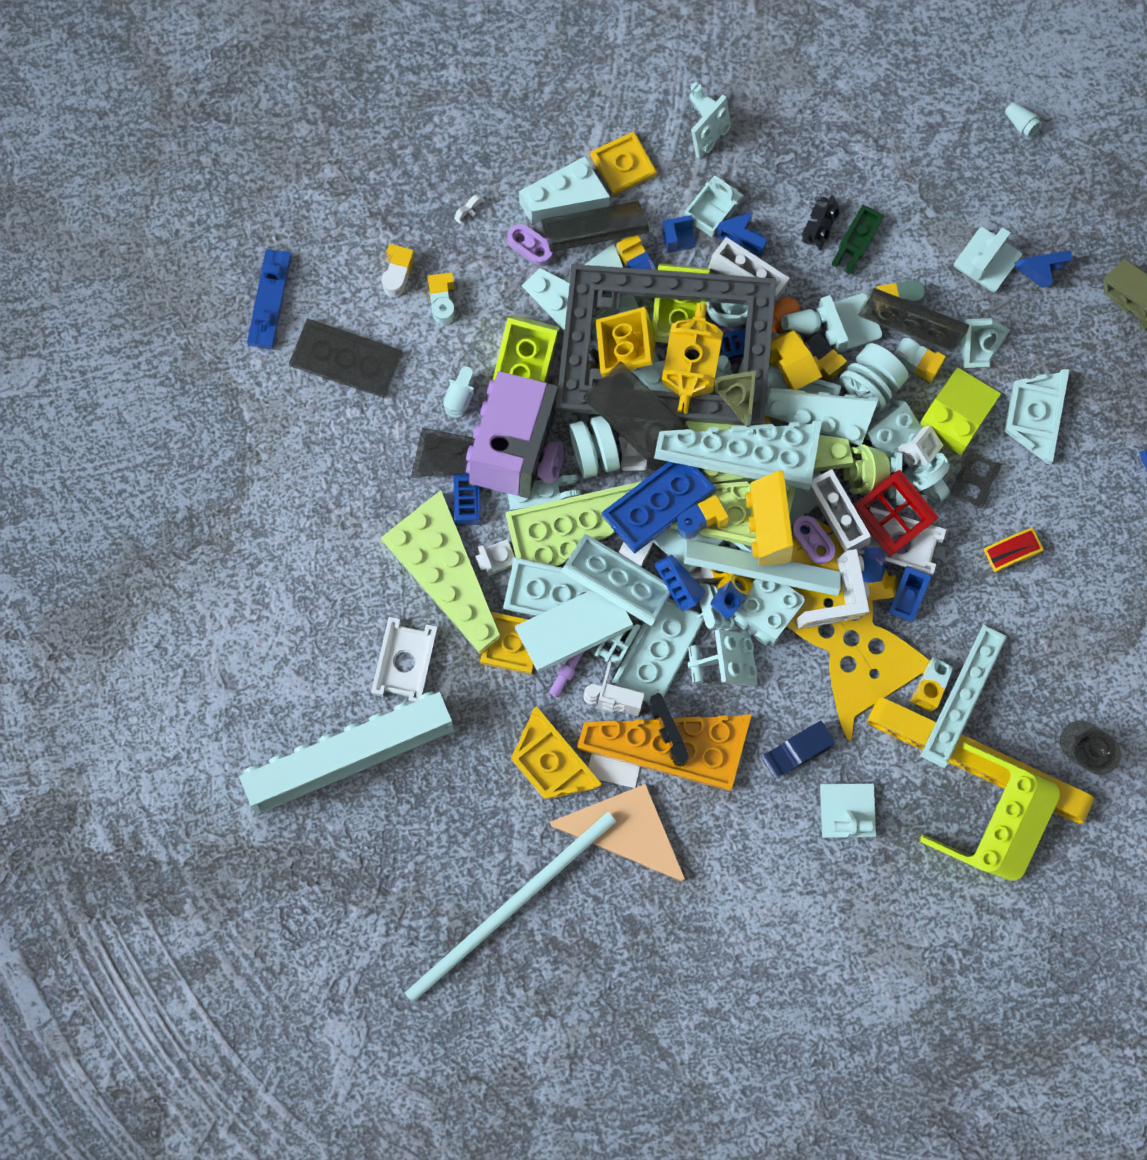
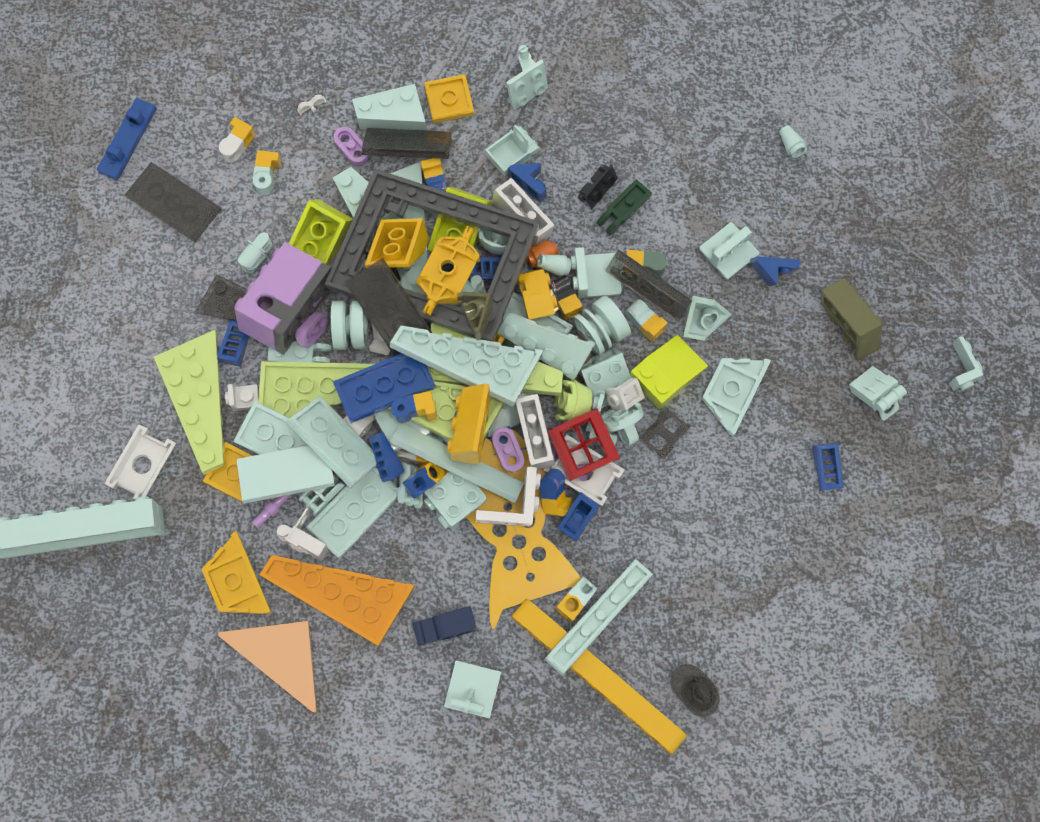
camera: 15 degrees right, 0 degrees up
light aqua piece [405,812,616,1003] -> none
white sticker [588,754,640,788] -> none
black hinge [647,693,689,767] -> none
blue panel [662,215,696,253] -> none
light aqua plate [688,630,758,687] -> none
neon yellow windscreen [920,741,1060,881] -> none
slope [983,527,1045,573] -> none

